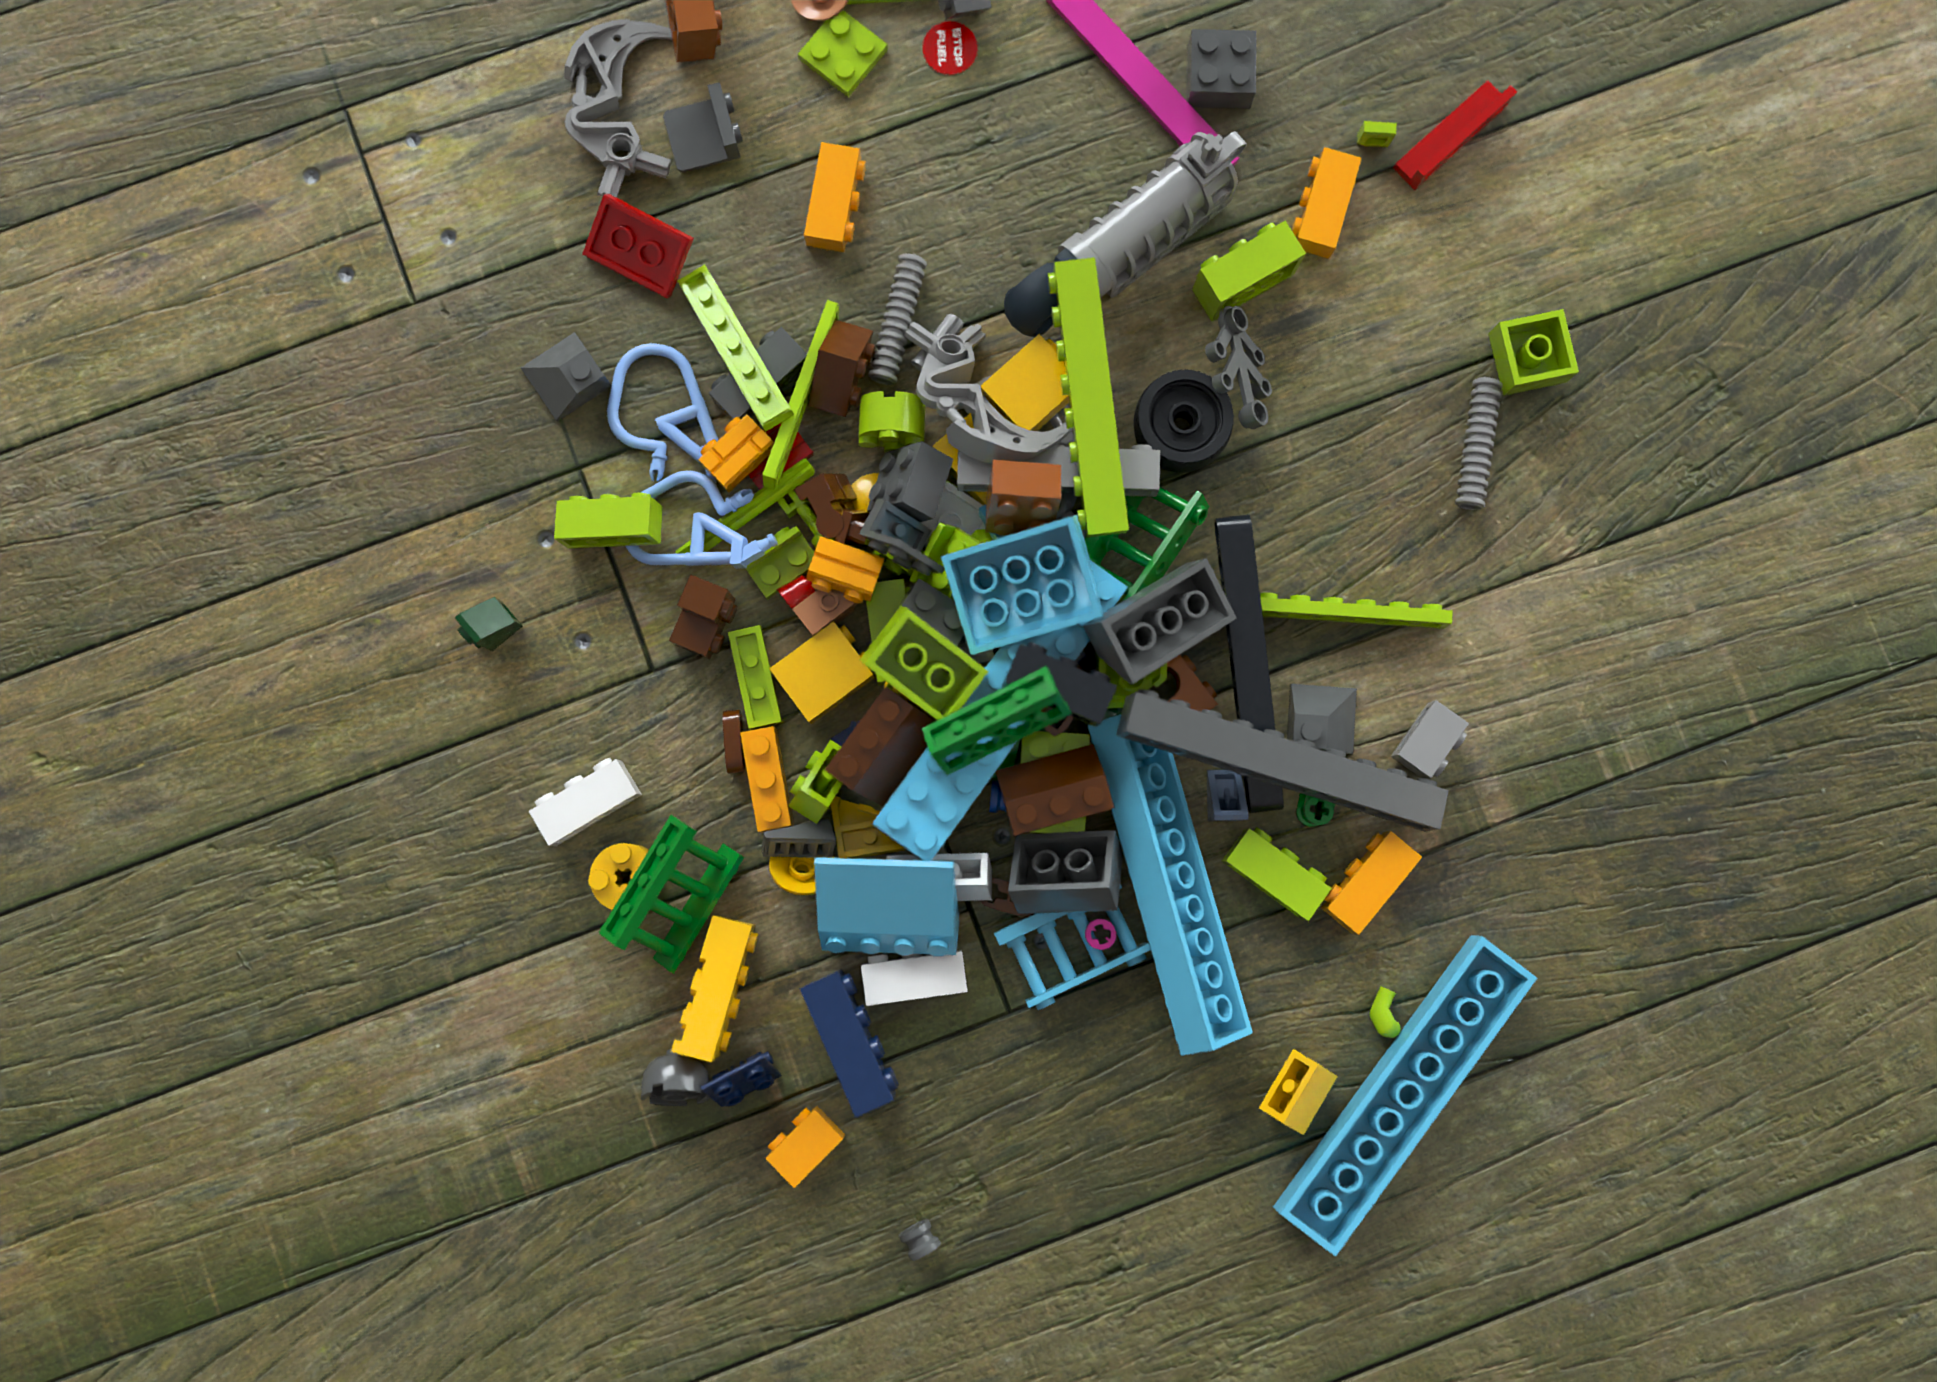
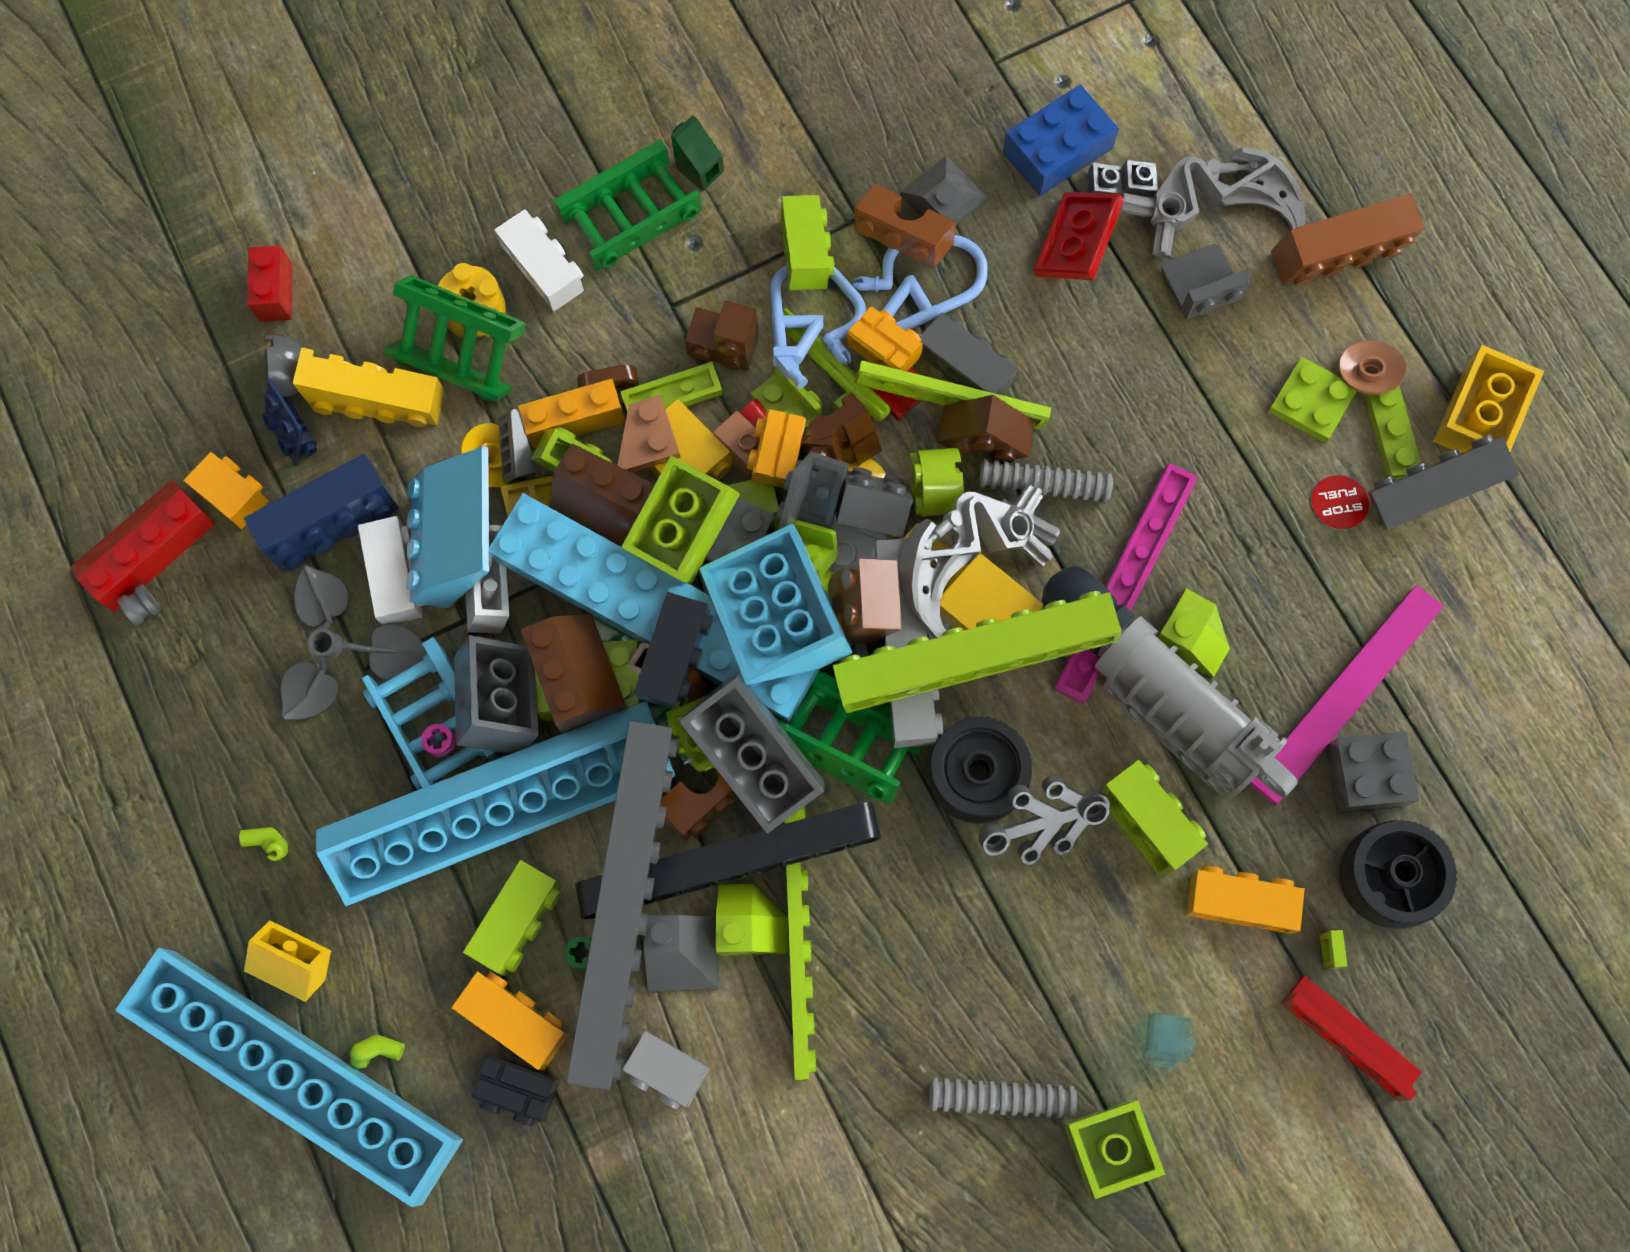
camera: 90 degrees right, 10 degrees down
tile [677,264,794,432] -> none
light orange brick [804,142,866,252] -> none
green fence [922,666,1071,776] -> none
sand blue slope [1207,770,1249,822] -> none
none -> red slope [71,479,215,612]
none -> lime arm [239,827,288,861]
none -> red brick [248,245,292,322]
none -> dark grey plant [281,566,427,720]
none -> black brick [472,1055,560,1127]
none -> green fence [554,139,702,272]
none -> nougat wing [617,395,681,473]
none -> lime slope [716,884,789,956]
none -> dark orange arch [854,184,955,268]
none -> blue brick [1003,84,1119,196]
none -> dark pink tile [1053,463,1198,705]
none -> flat silver slope [1088,160,1158,196]
none -> clear light blue brick [1145,1013,1195,1070]
none -> lime slope [1157,588,1230,678]
none -> black wheel [1339,820,1457,929]

